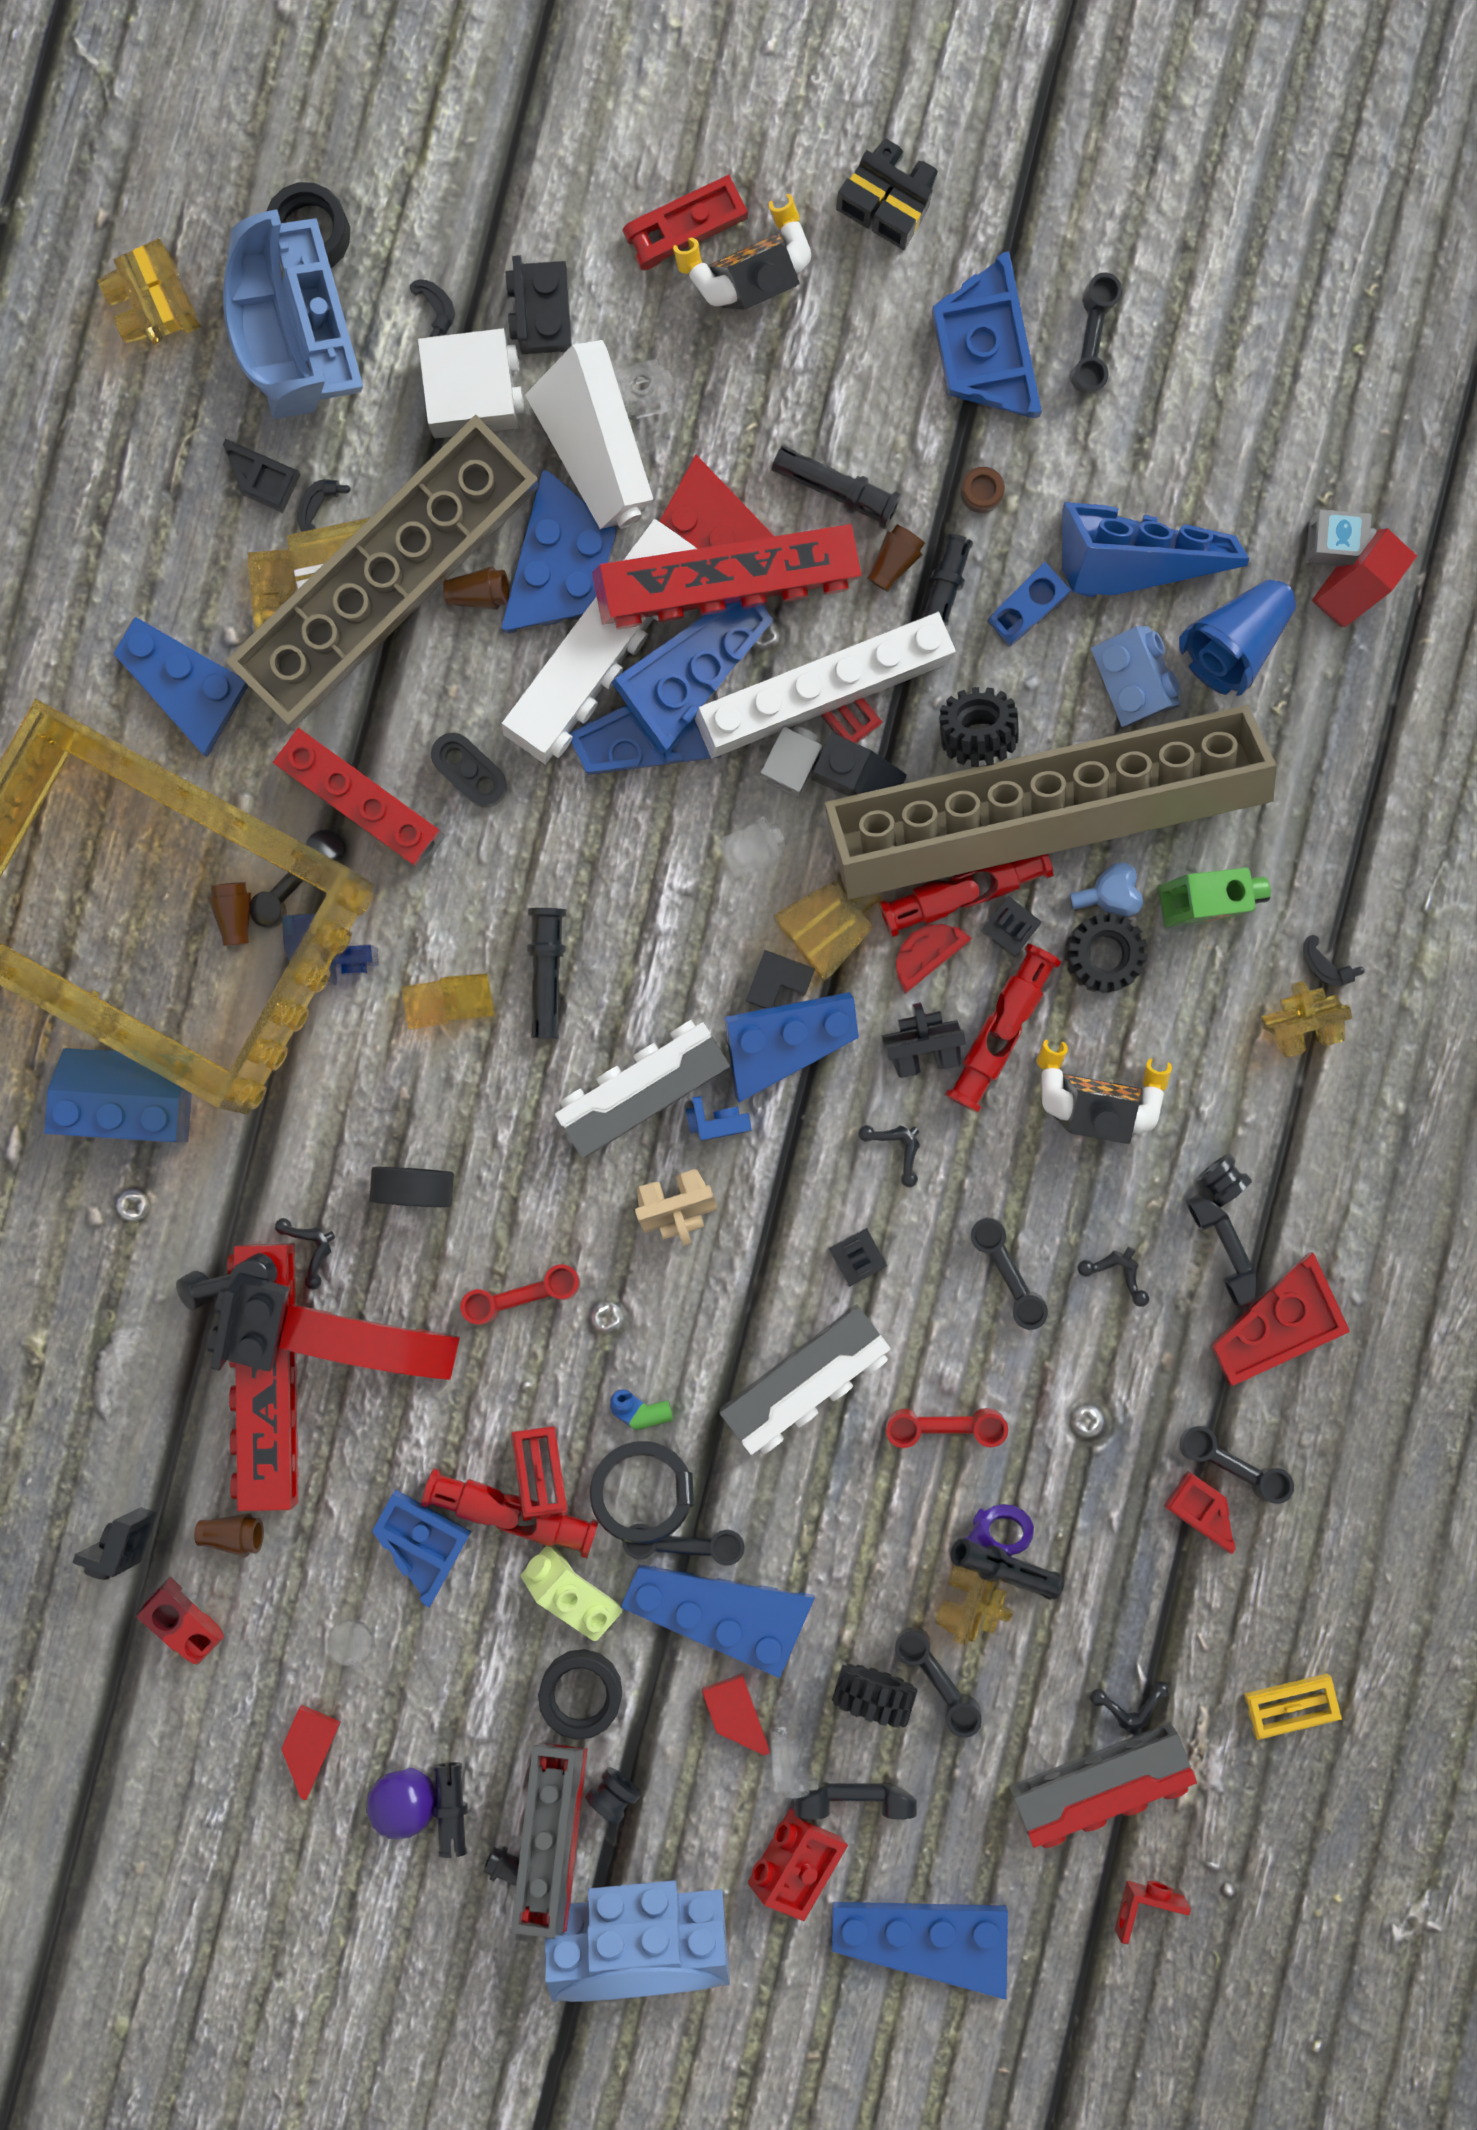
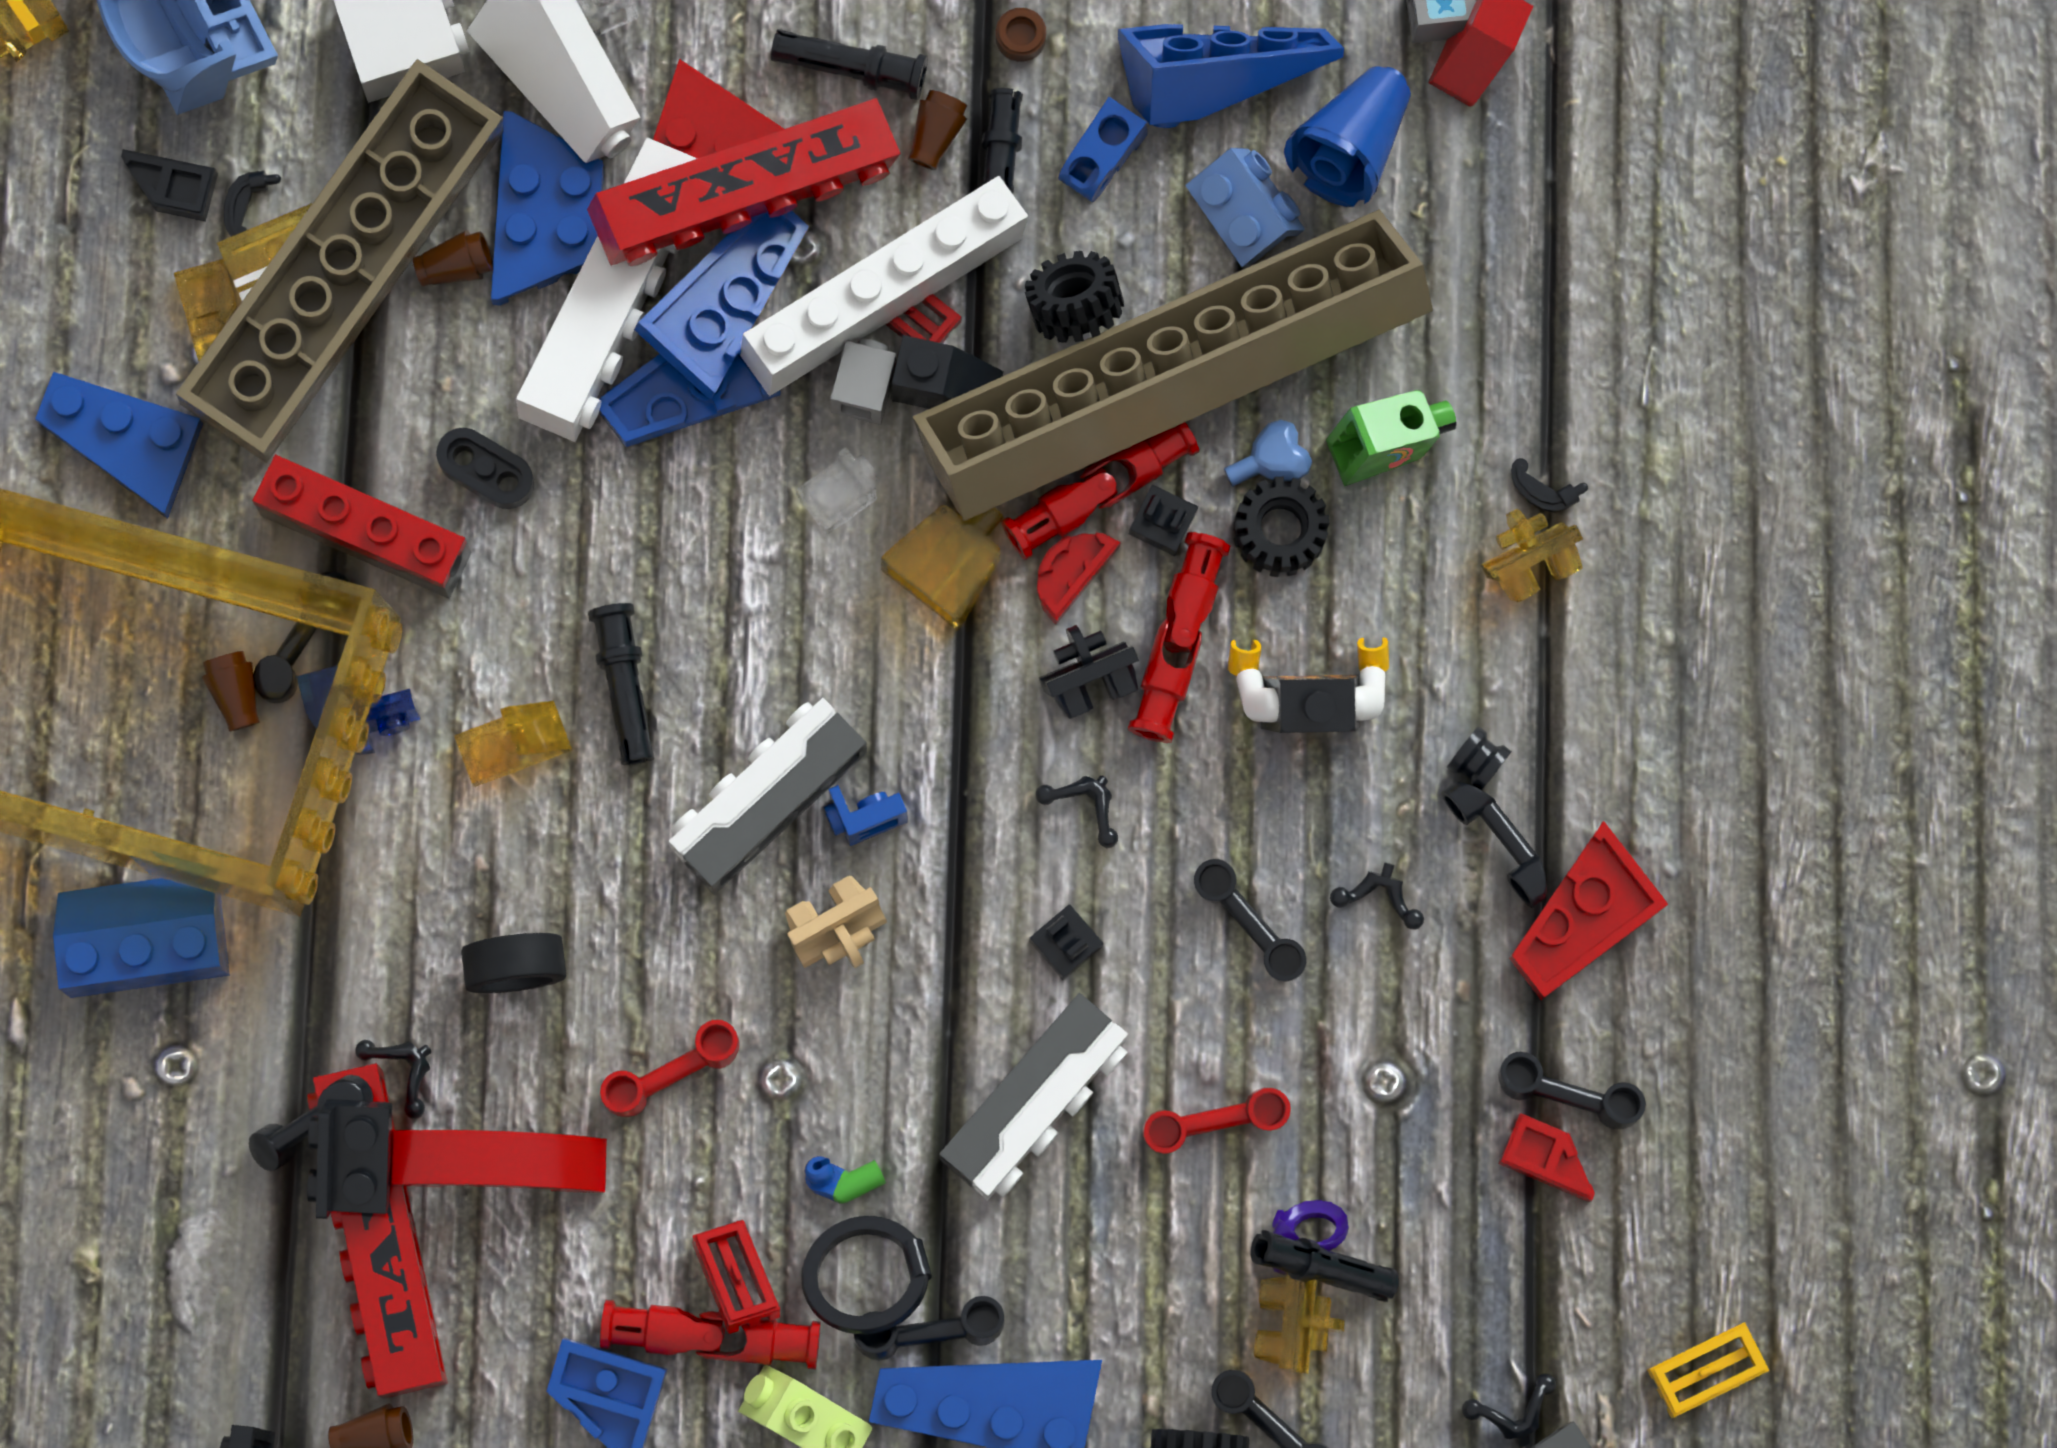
camera: 15 degrees left, 10 degrees down
blue wing [724,992,859,1102] -> none
black piece [746,950,815,1009] -> none

